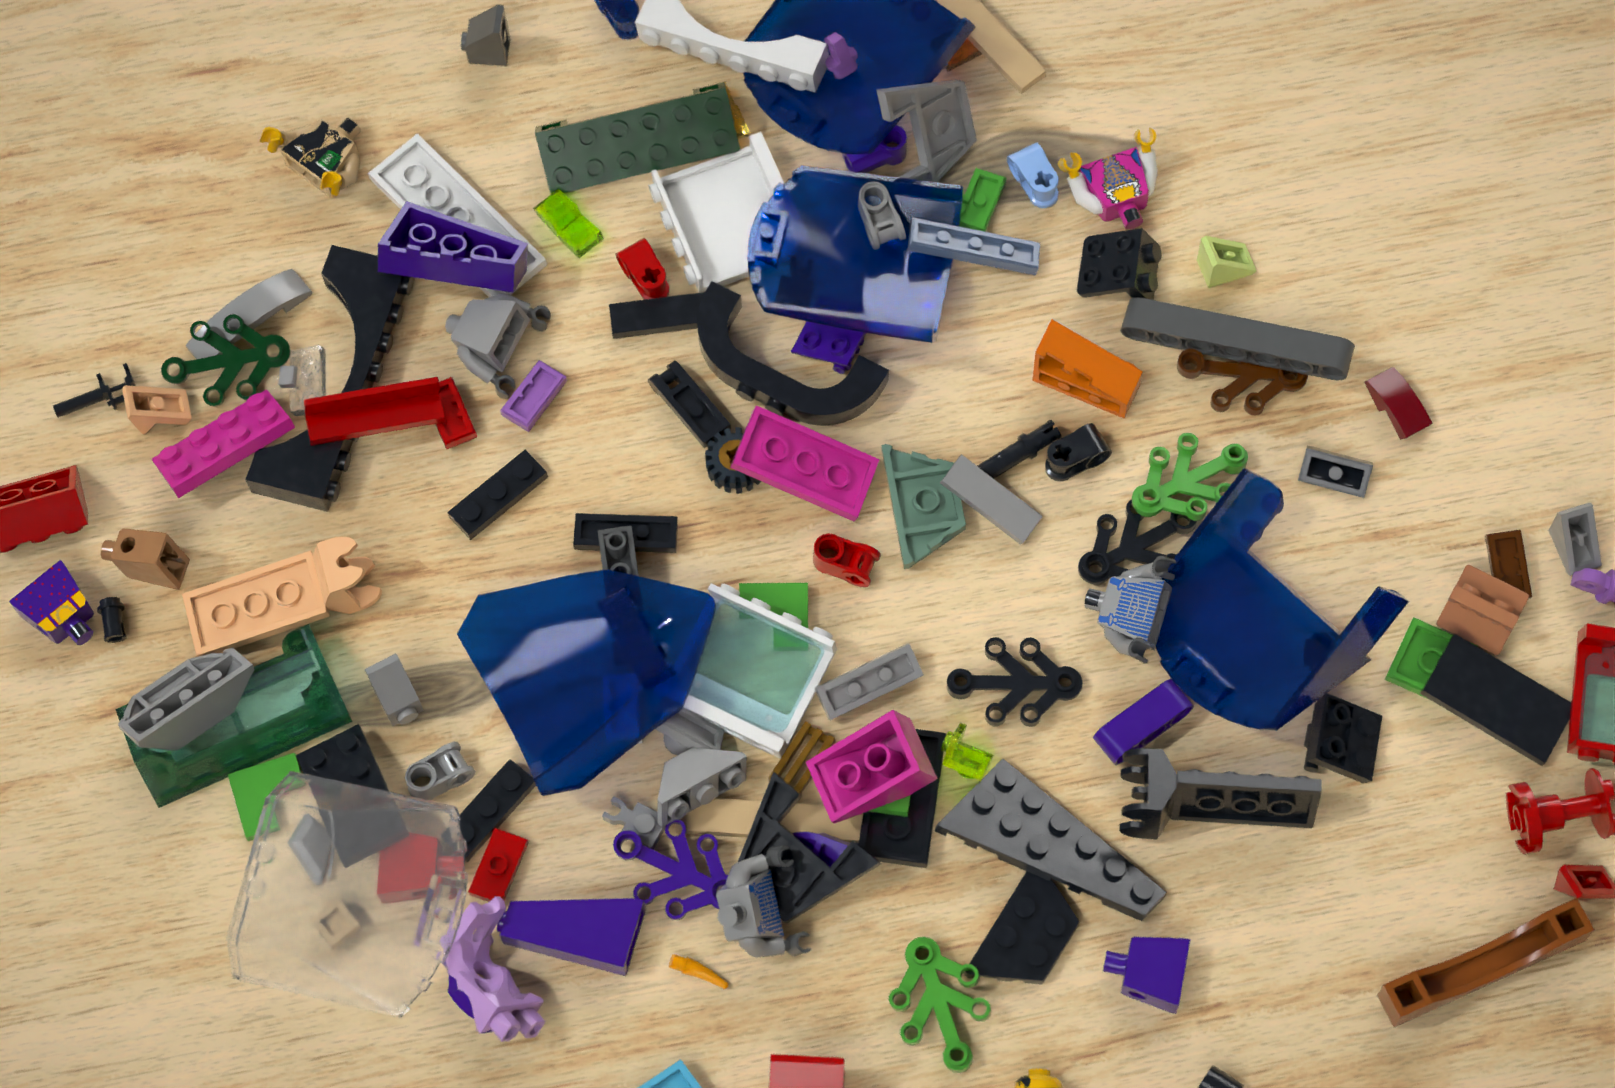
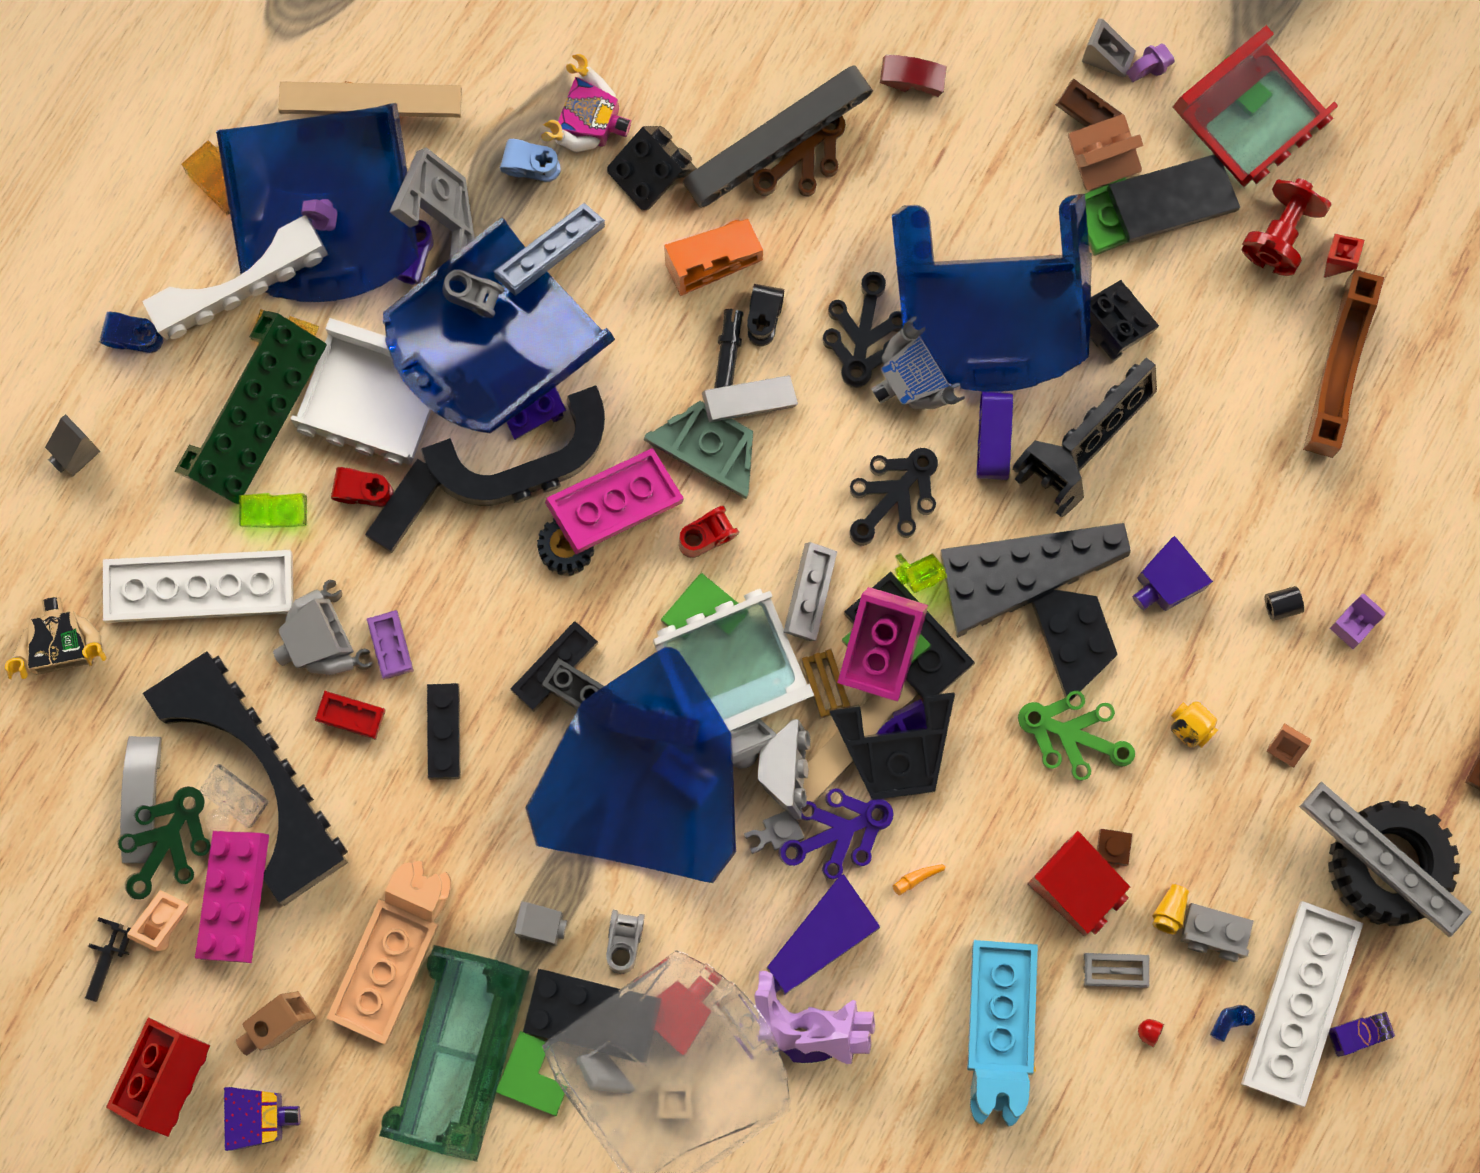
camera: 55 degrees left, 10 degrees up
black pin [97,597,126,643] -> none
light grey wedge [118,648,254,751] -> none
light grey piece [278,366,298,388] -> none
red panel [304,377,445,446] -> none
dark purple wedge [378,201,528,293] -> none
black plate [440,759,537,862] -> none
red plate [468,828,529,902] -> none
black plate [648,360,731,449] -> none
light grey torso [717,846,811,957] -> none
bright green tile [922,168,1007,232] -> none
bright green plant [1132,433,1248,521] -> none
yellowish green slope [1197,236,1257,288] -> none
slope [1298,446,1373,498] -> none

